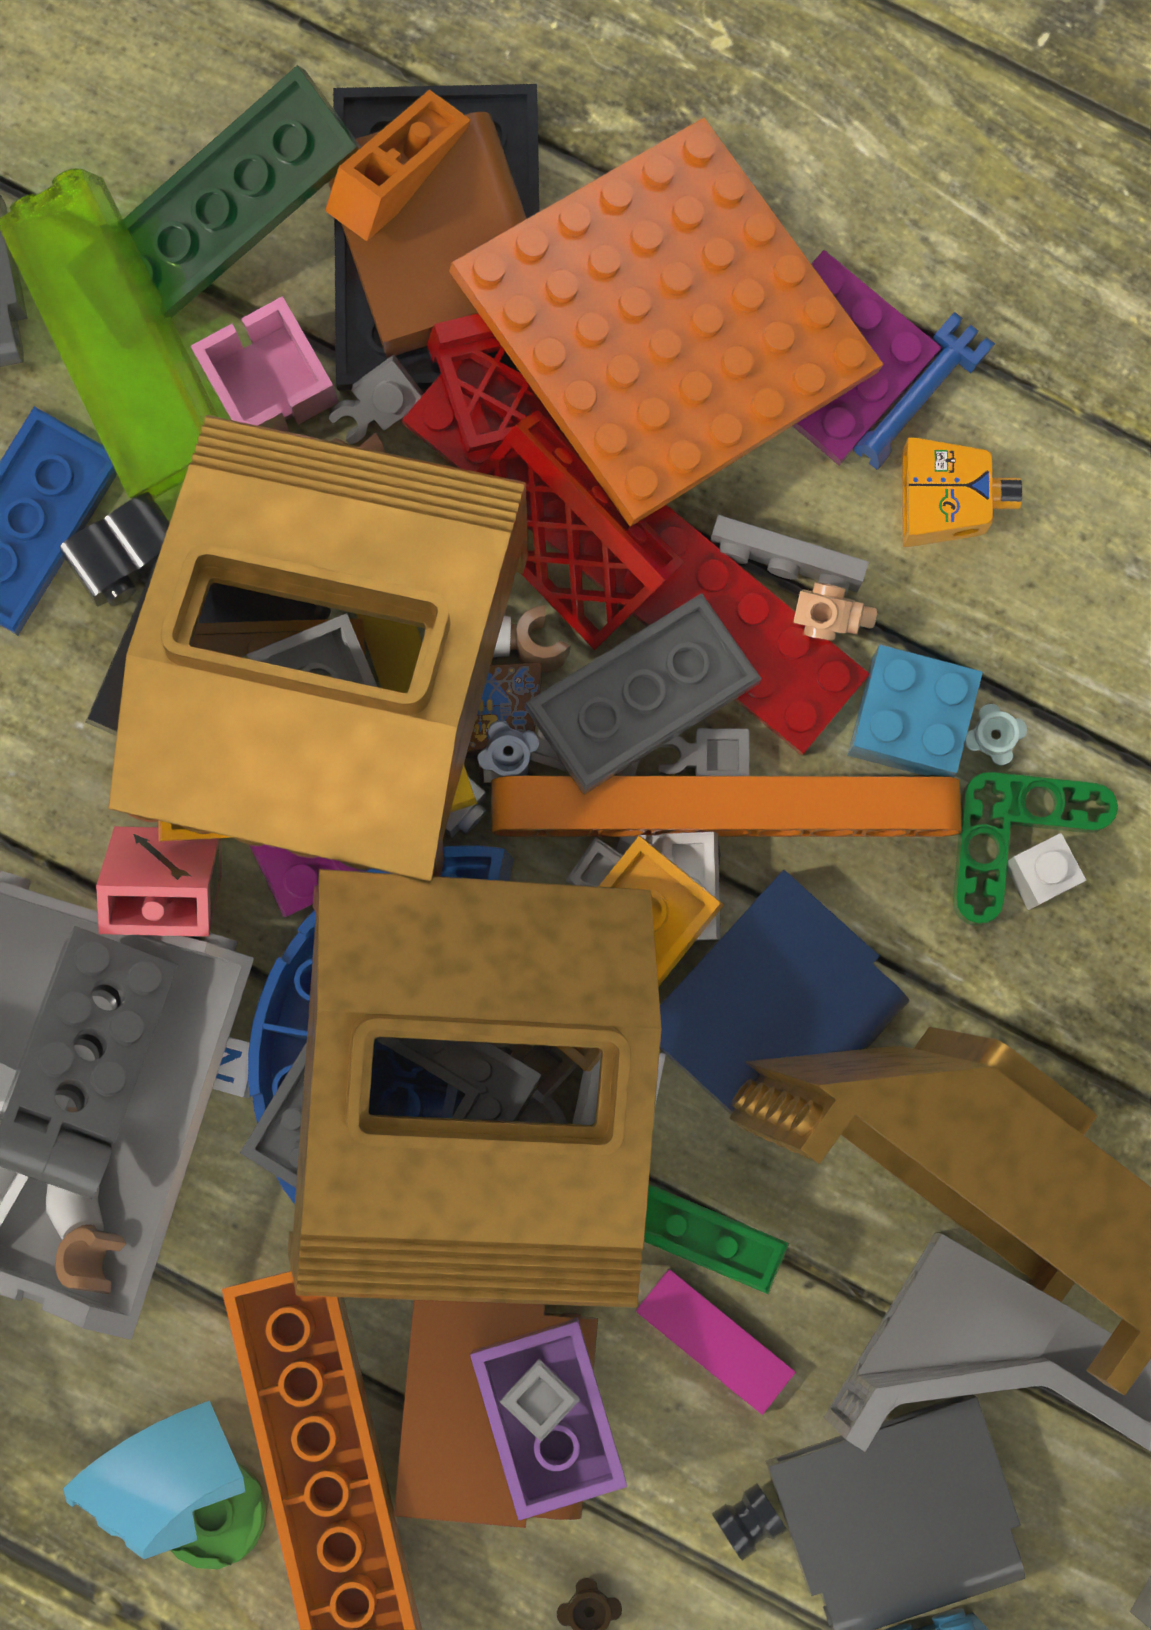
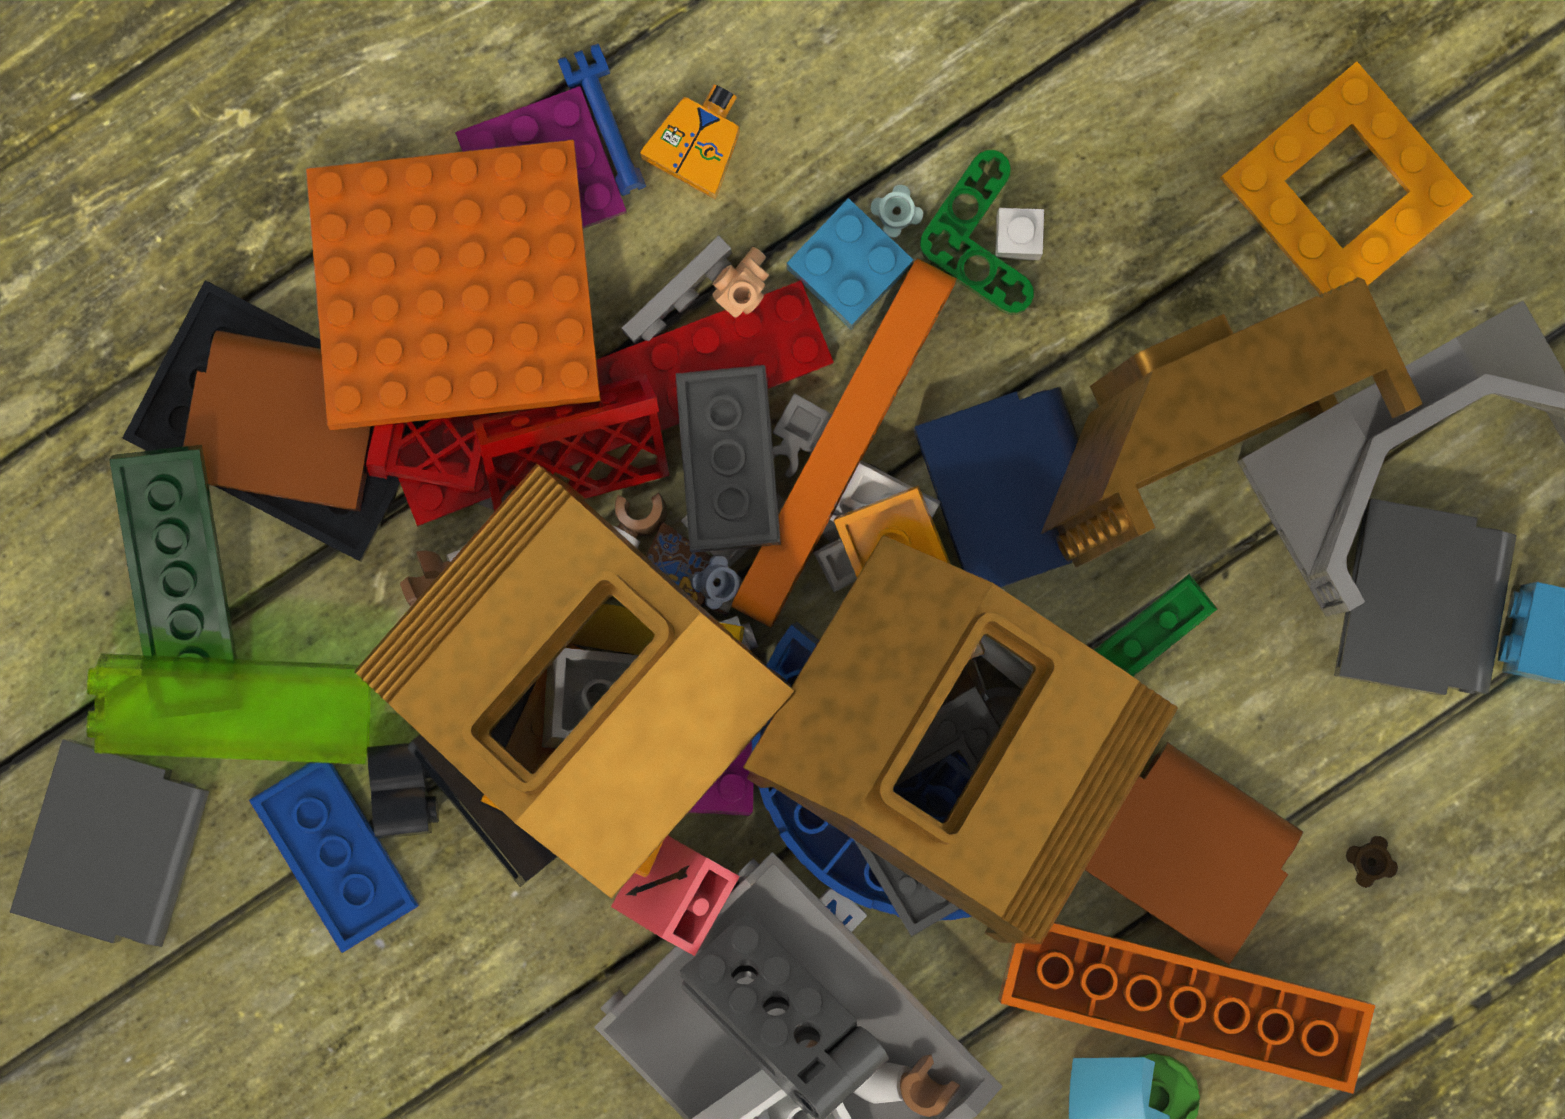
camera: 55 degrees left, 5 degrees up
bright pink piece [191,296,339,432] -> none
orange slope [325,89,471,241] -> none
light grey plate [329,355,424,444] -> none
medium lavender brick [470,1317,627,1520] -> none
light grey tile [500,1359,580,1442] -> none
dark pink tile [635,1268,796,1415] -> none
black wheel [712,1483,787,1561] -> none

